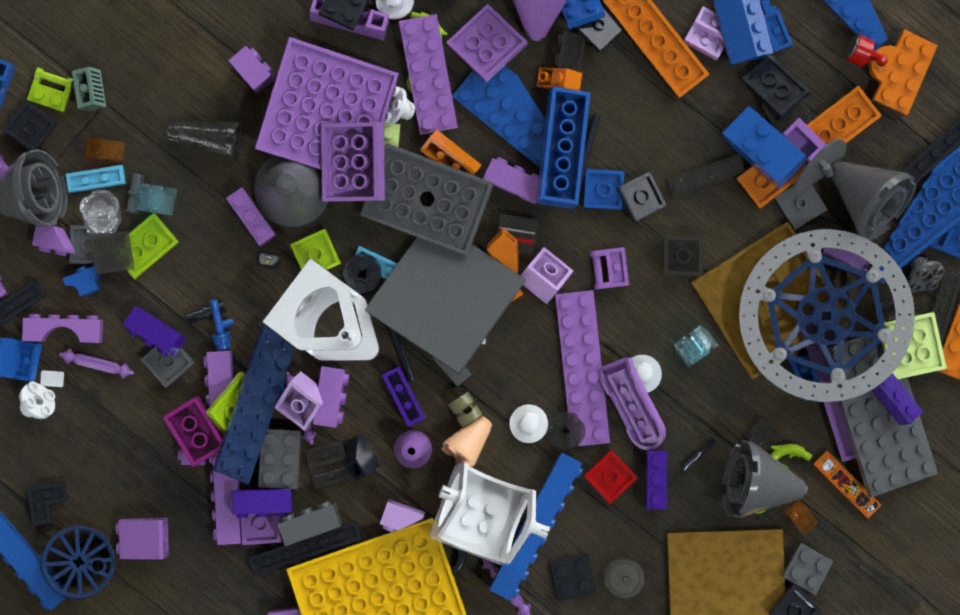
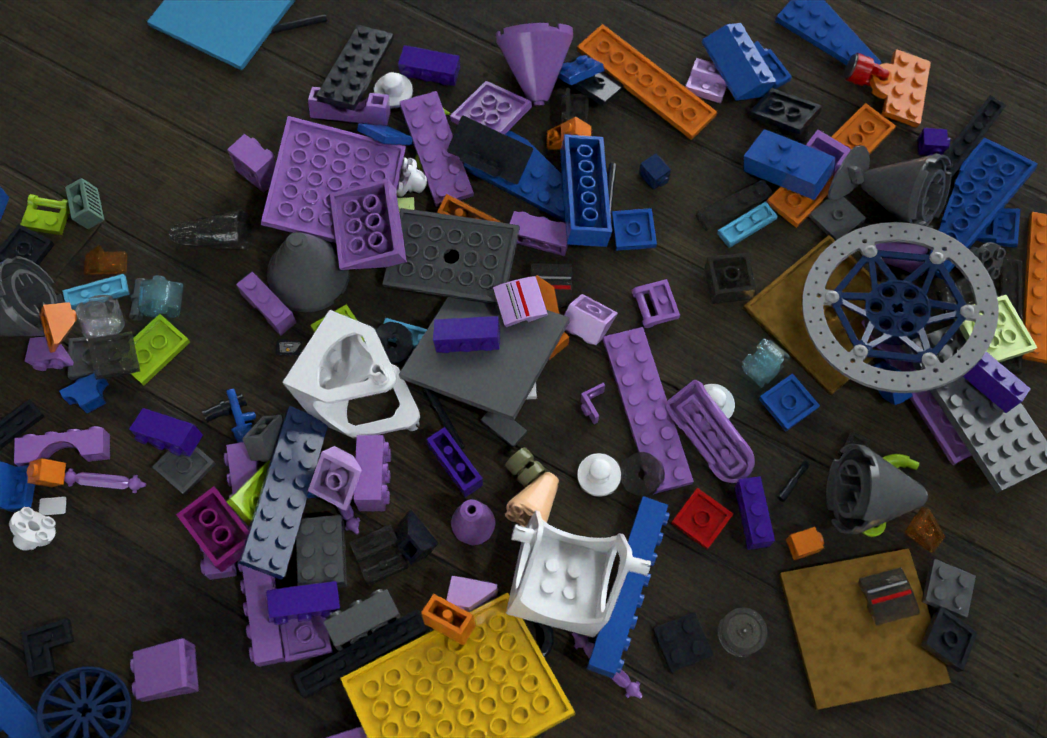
camera: 10 degrees left, 20 degrees down
plate [616,171,667,222] -> none
tile [813,450,881,518] -> none
none -> orange brick [27,458,66,487]
none -> orange slope [39,302,77,353]
none -> dark grey brick [242,415,283,462]
none -> blue tile [357,124,413,145]
none -> orange brick [421,594,476,645]
none -> dark purple brick [433,316,500,353]
none -> black bracket [447,115,534,185]
none -> lavender slope [493,276,548,327]
none -> medium lavender bracket [580,383,605,424]
none -> dark blue brick [639,153,671,190]
none -> medium azure tile [717,201,778,248]
none -> blue plate [759,373,820,432]
none -> orange brick [786,527,824,560]
none -> clear smoke slope [858,567,920,626]
none -> dark purple brick [917,128,950,156]

